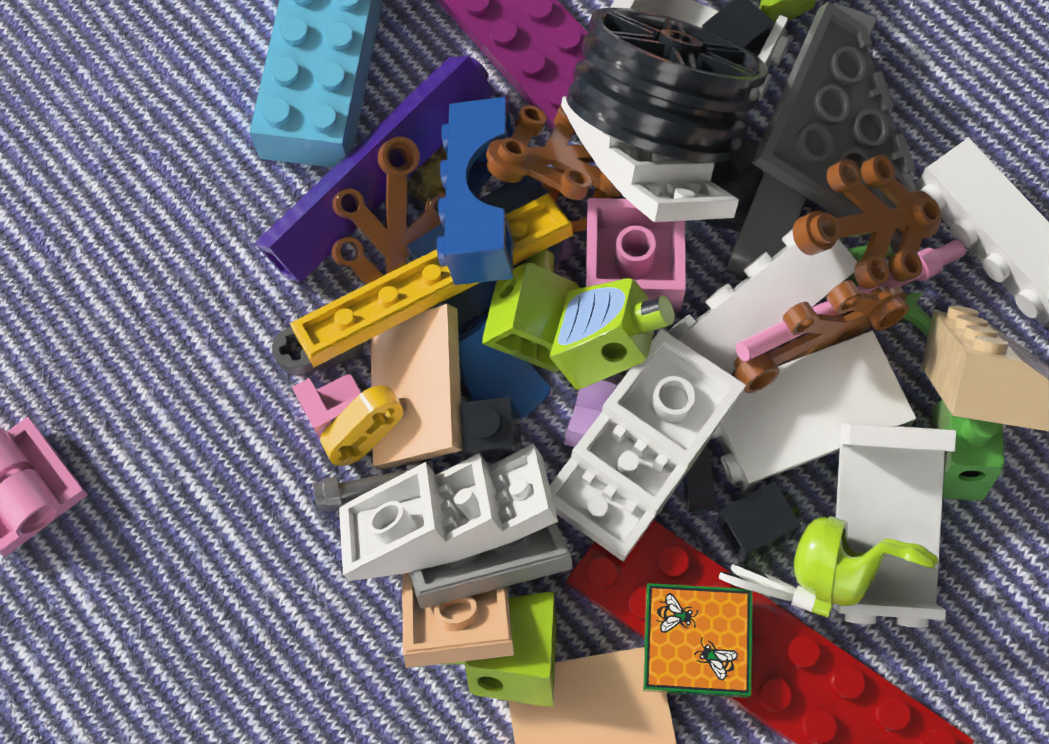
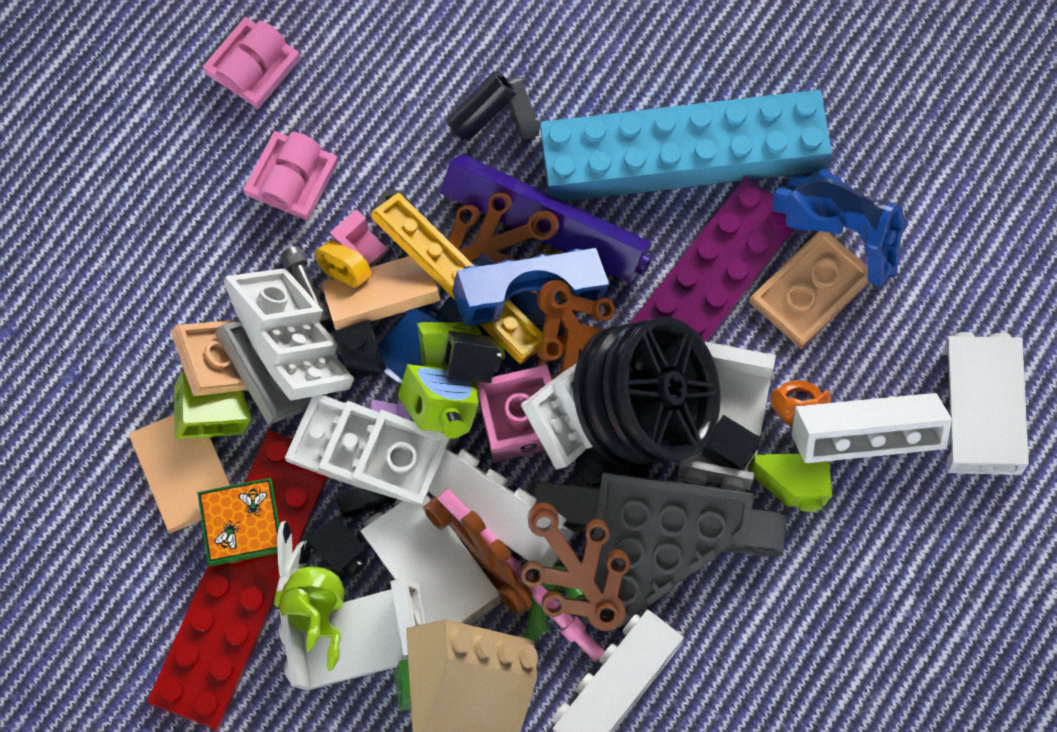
camera: 75 degrees right, 0 degrees up
none -> bright pink plate [243,131,339,221]
none -> black brick [442,331,501,383]
none -> black axle [447,71,517,141]
none -> dark grey beam [508,76,539,141]

